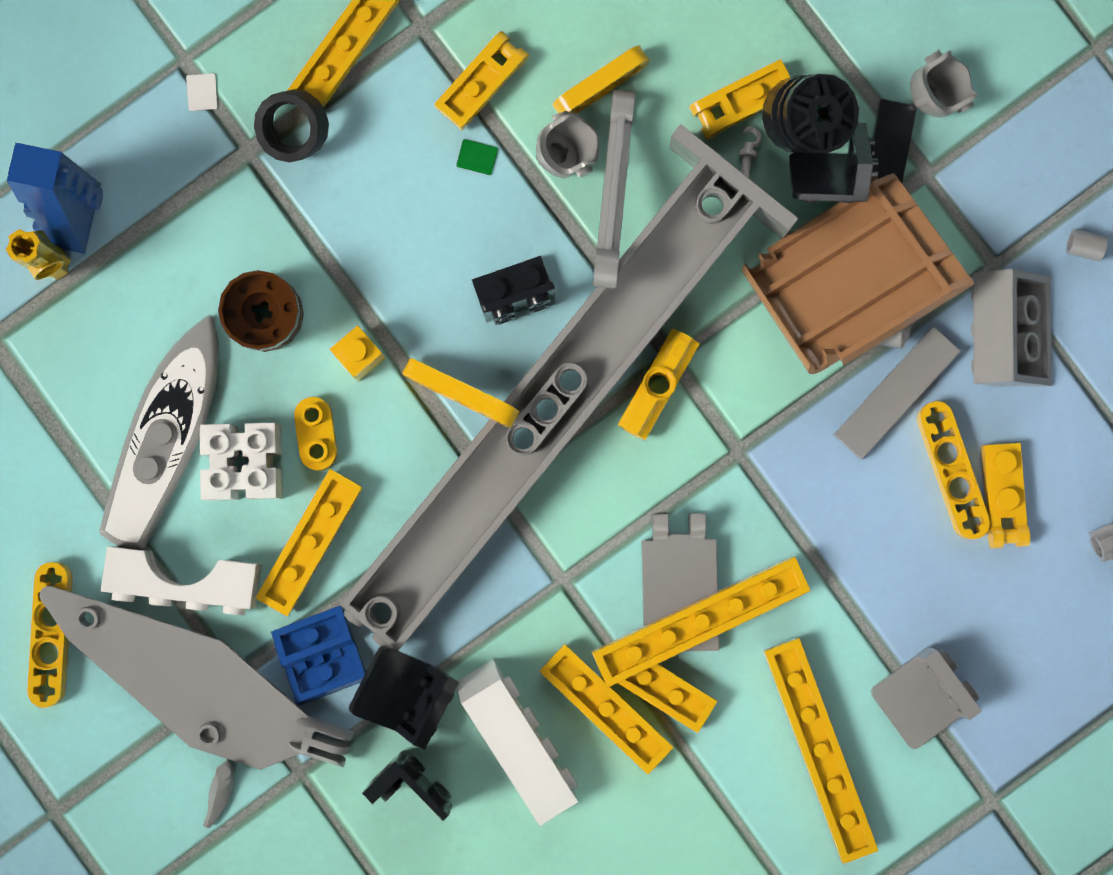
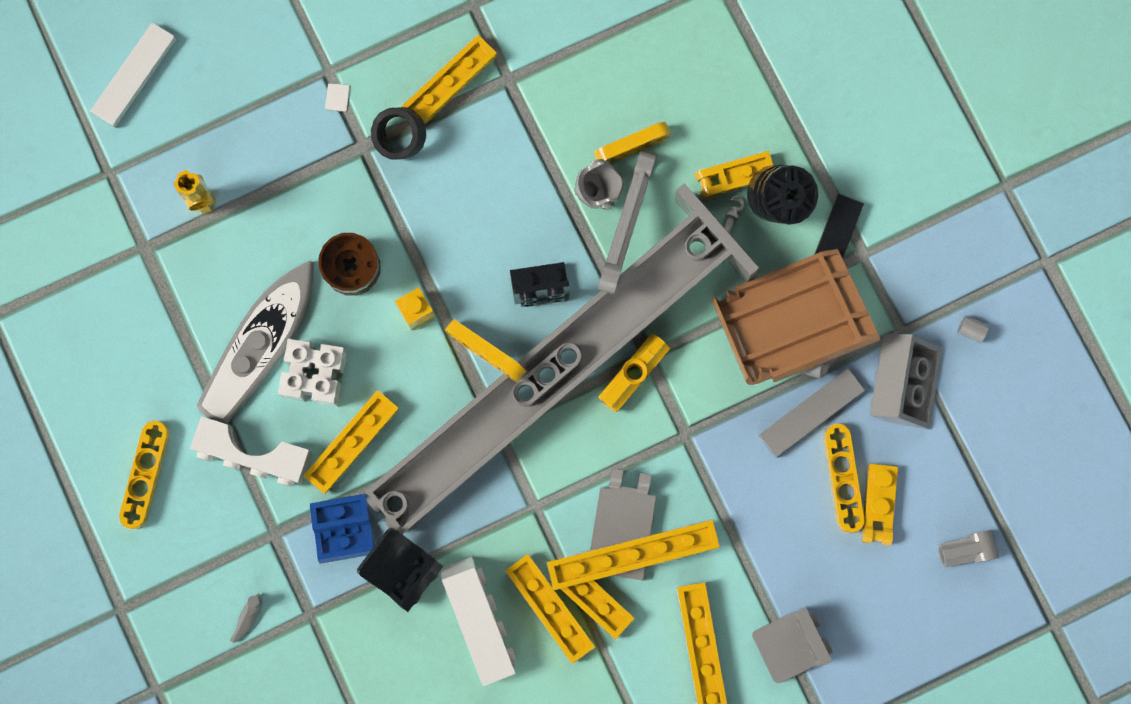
camera: 10 degrees right, 5 degrees down
blue wedge [6,142,103,254] -> none
light grey wing [40,586,354,770] -> none
yellow plate [294,397,338,471] -> none
black bracket [362,752,452,821] -> none
yellow plate [434,31,529,131] -> none
green sticker [456,139,498,175] -> none
black bracket [789,123,878,203] -> none
light grey cap [910,50,978,118] -> none

